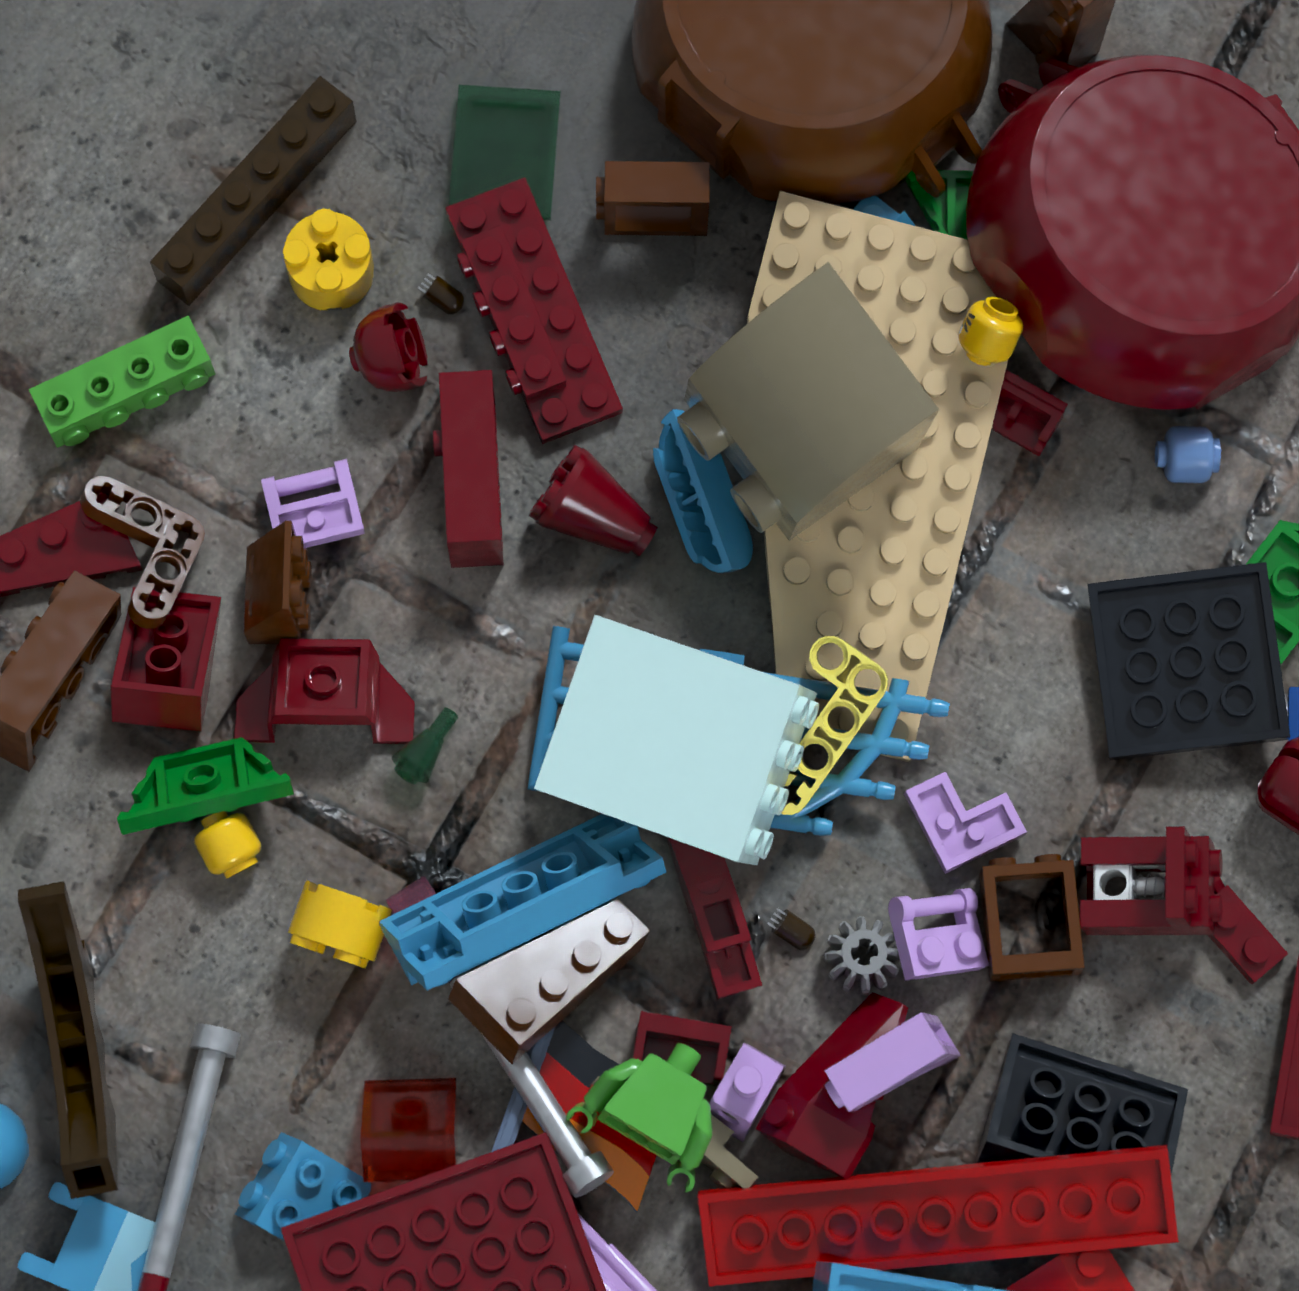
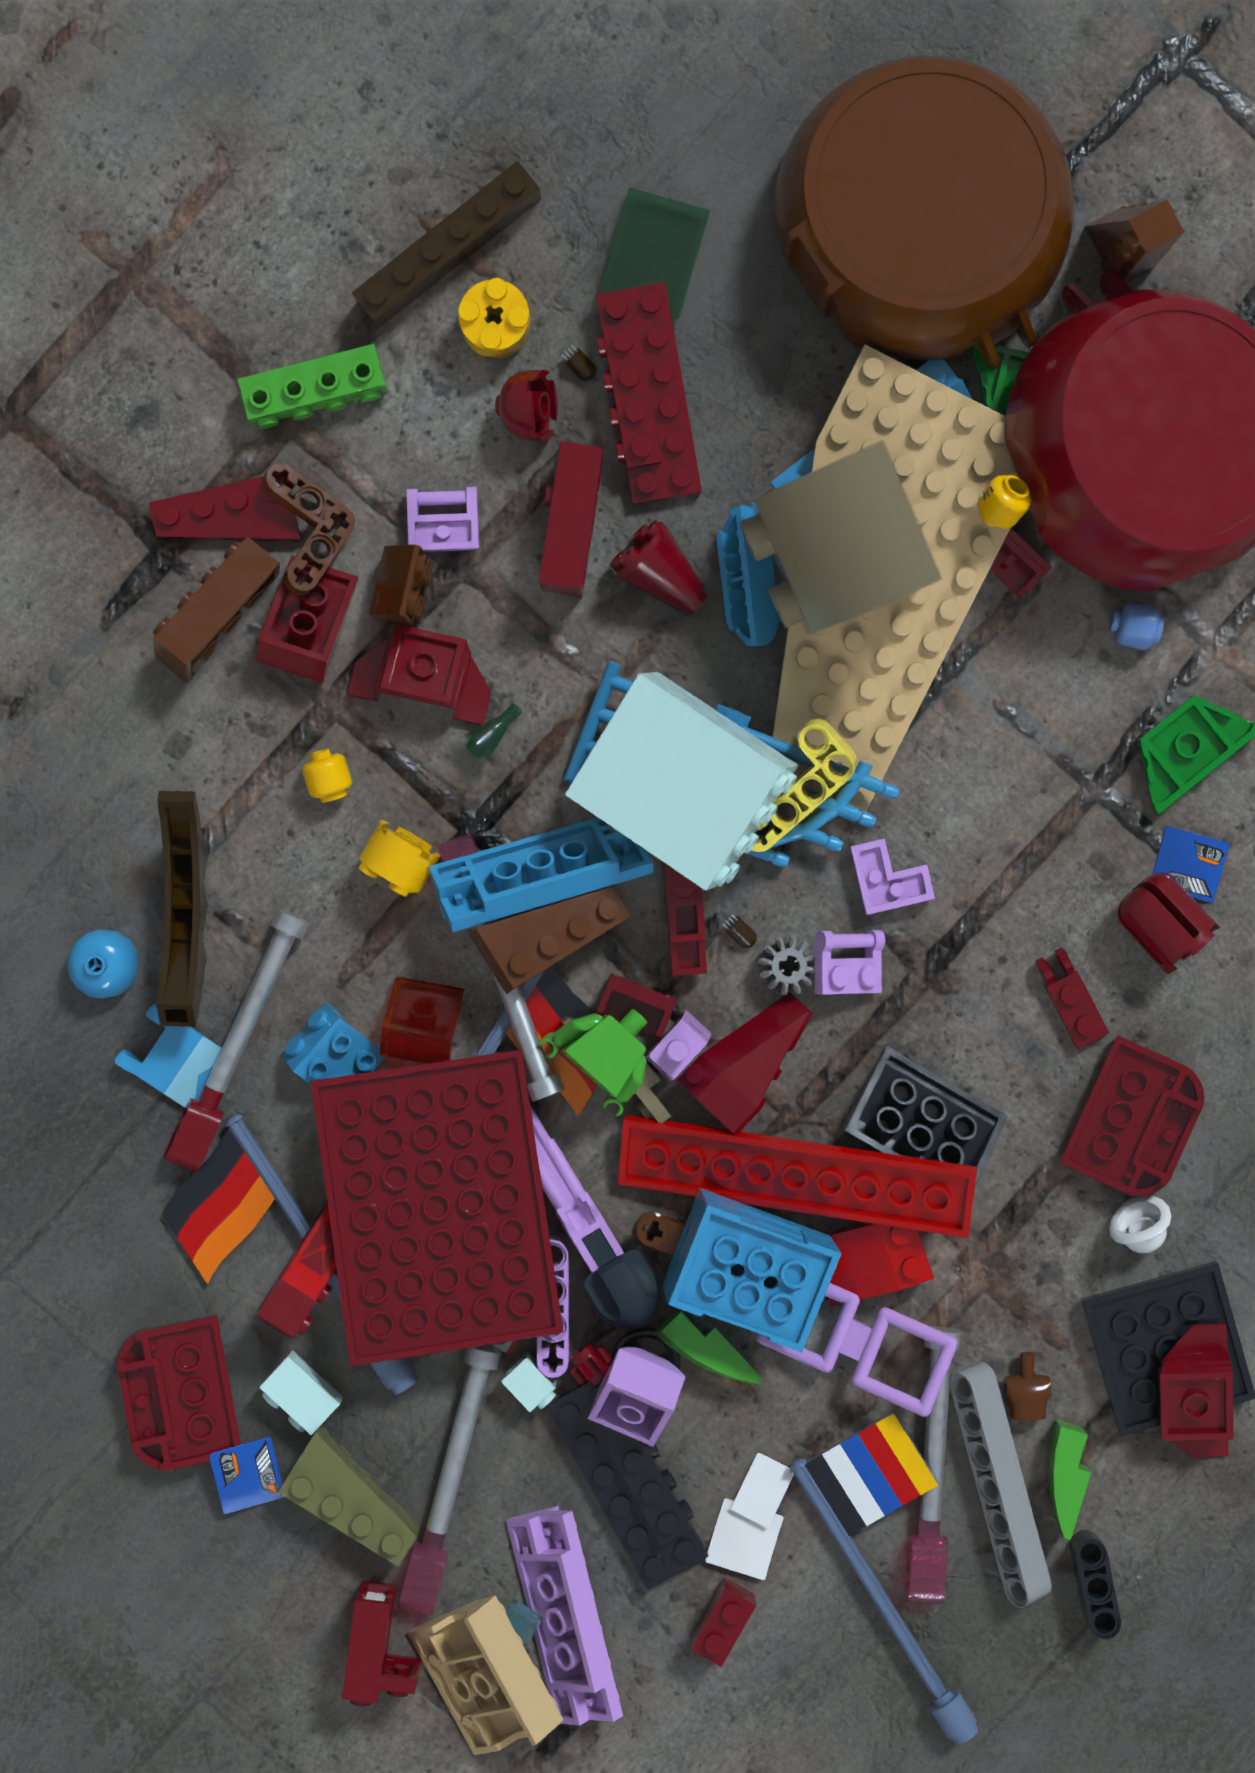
camera: 15 degrees right, 15 degrees up
green wing [117,737,294,835] -> none
reddish brown window [596,161,710,236] -> none
lavender arch [825,1012,961,1112] -> none
reddish brown window [979,854,1085,982] -> none
dark red brick [1080,826,1223,935] -> none
black plate [1088,562,1290,761] -> none

